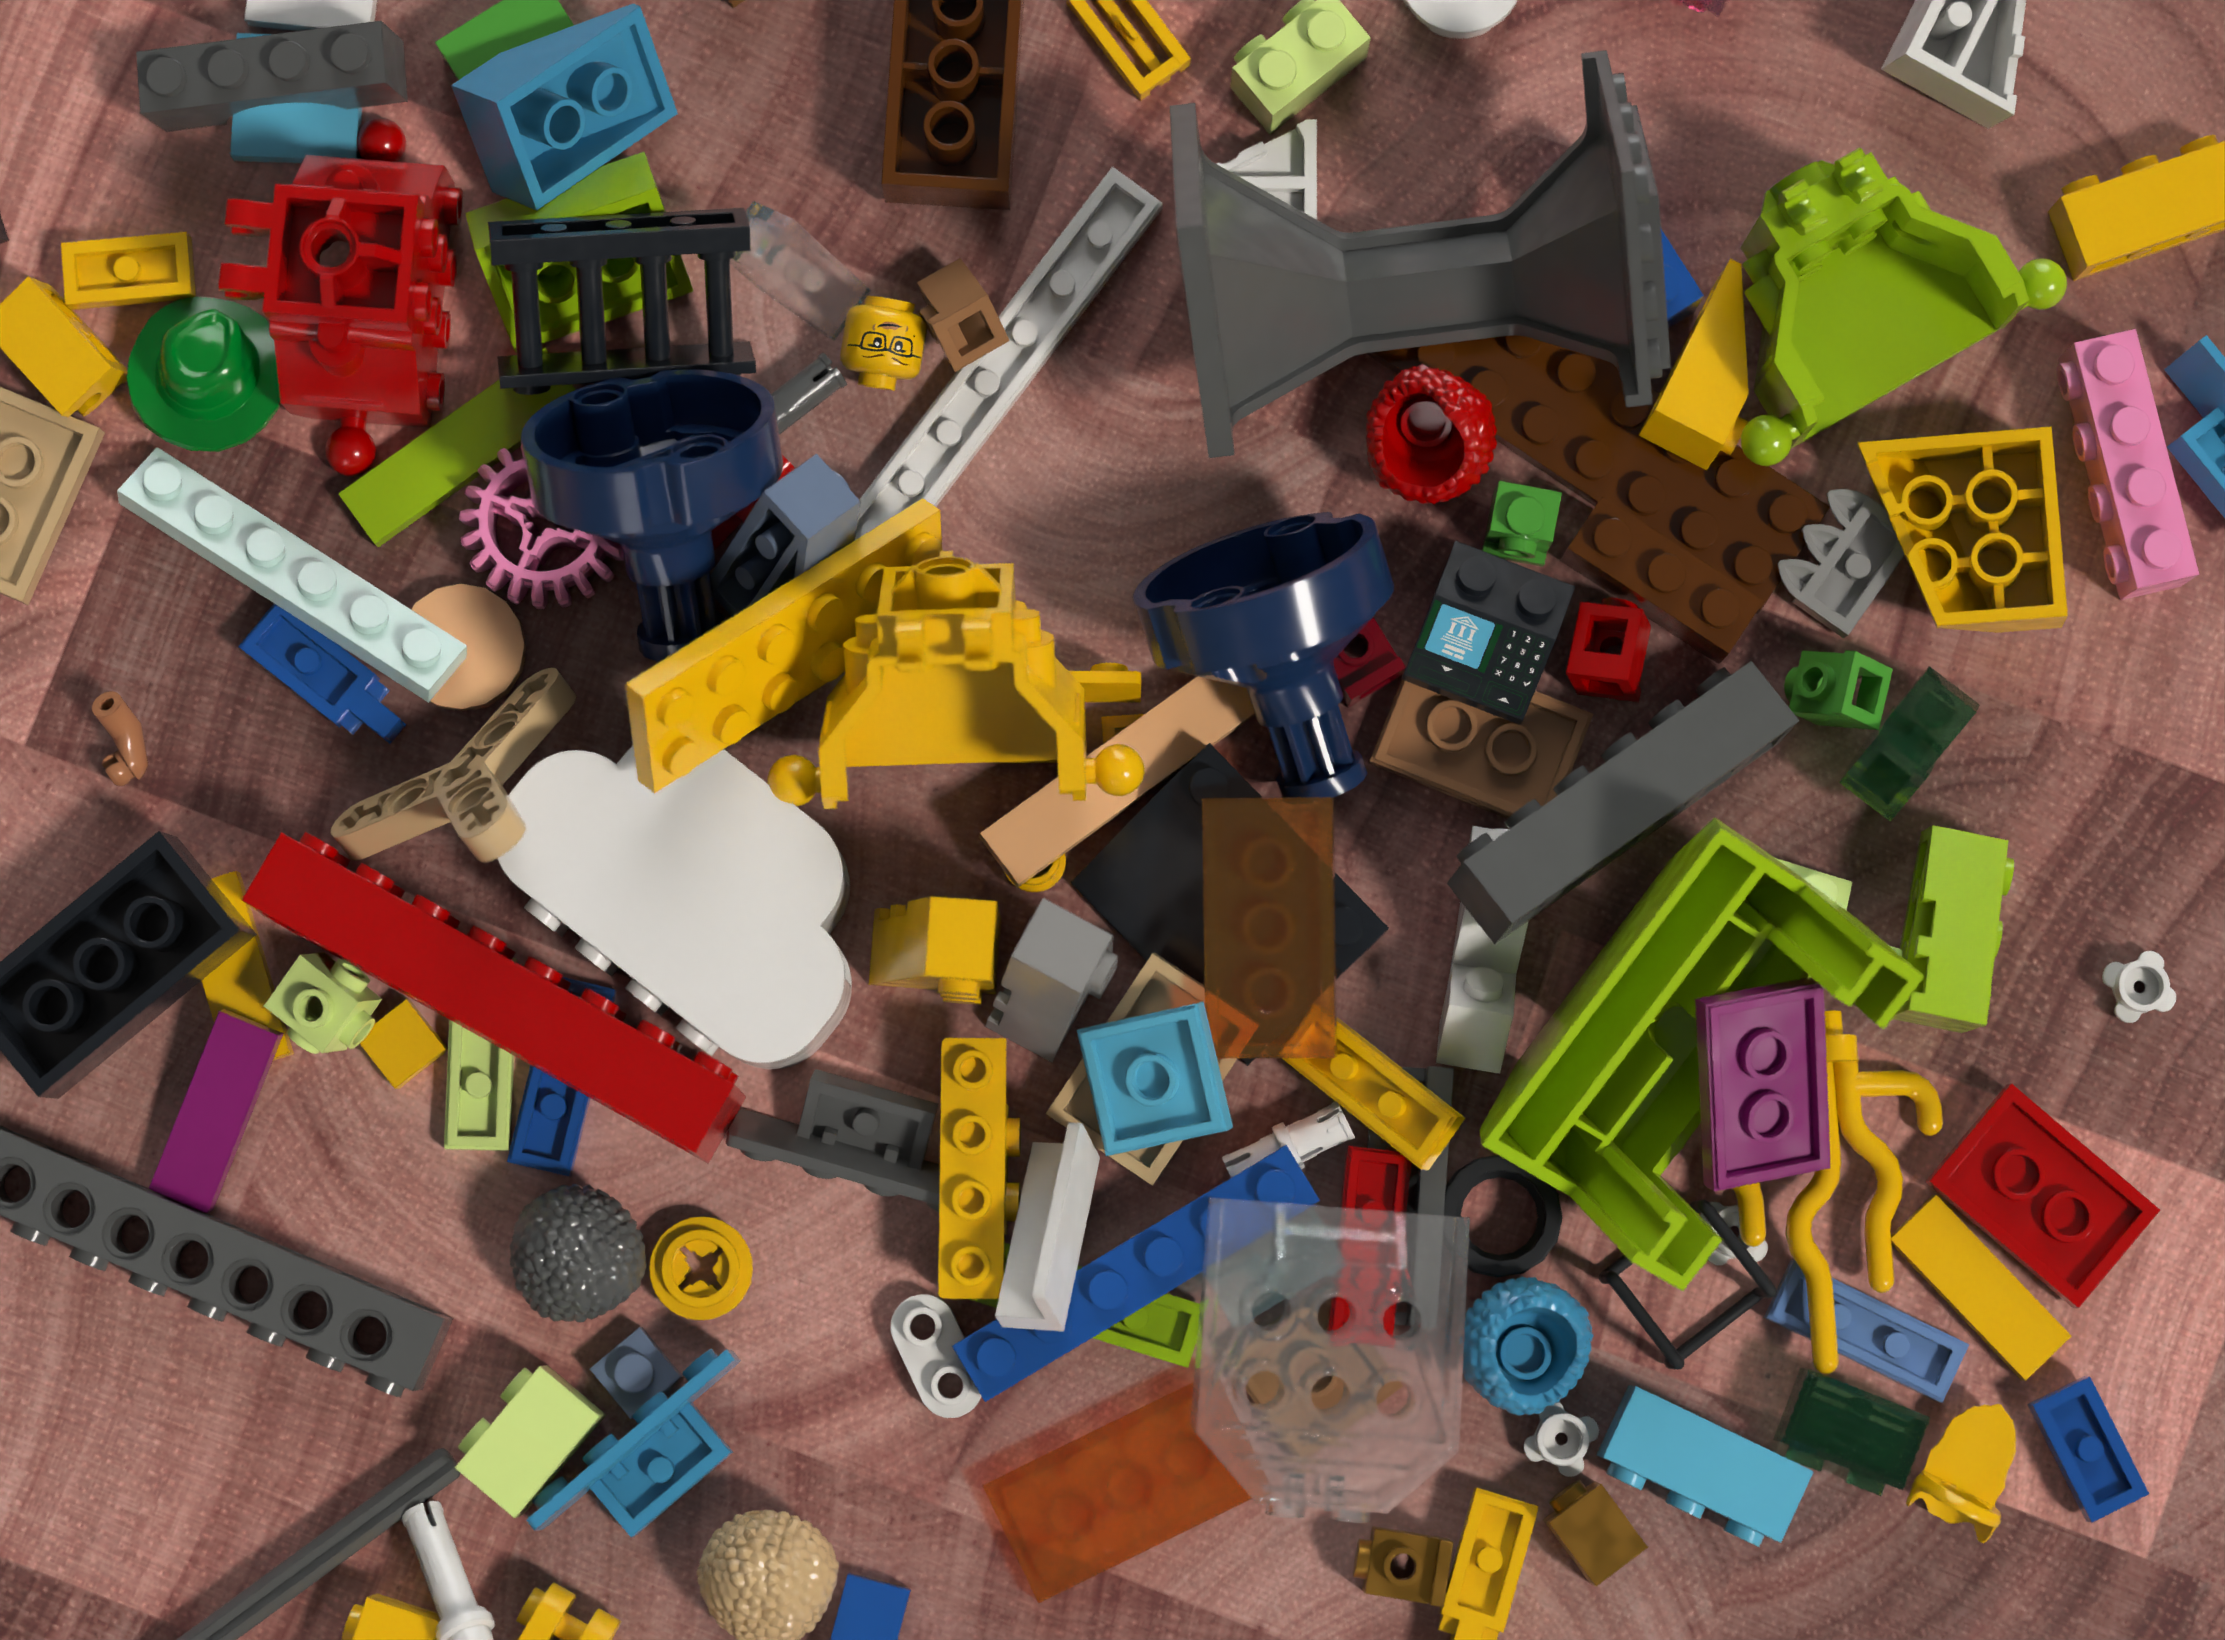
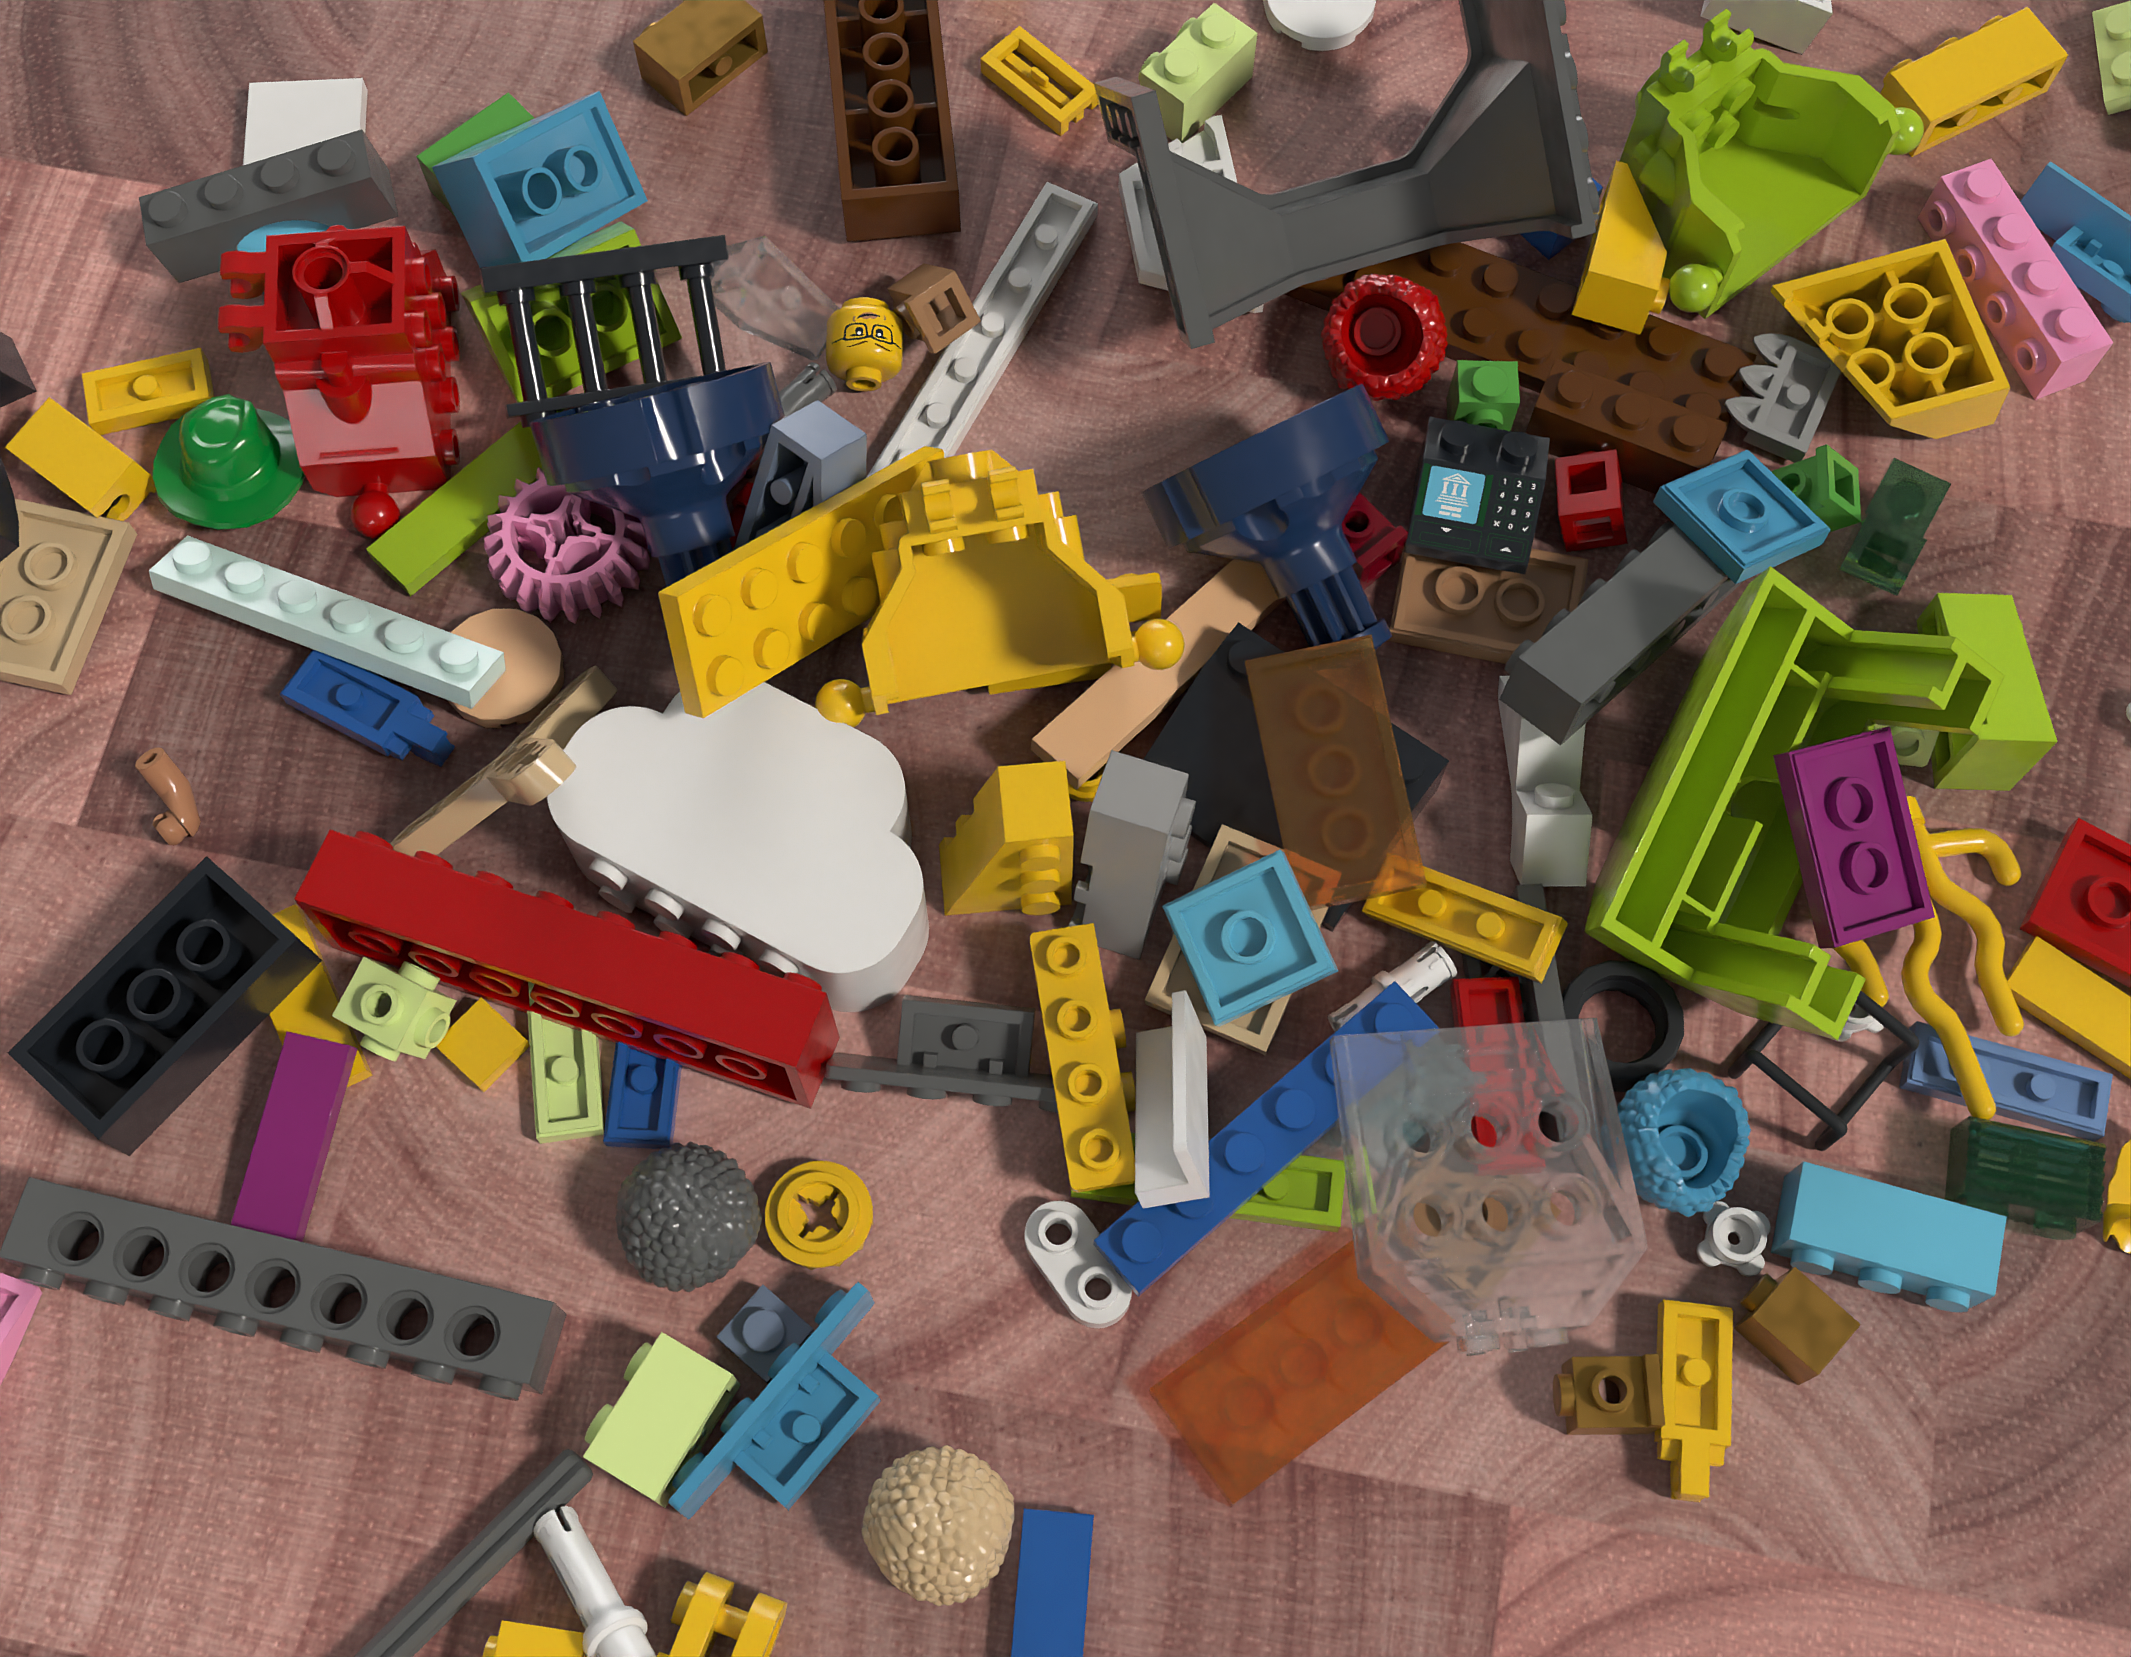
camera: 10 degrees left, 15 degrees down
none -> dark azure tile [1653,449,1831,584]

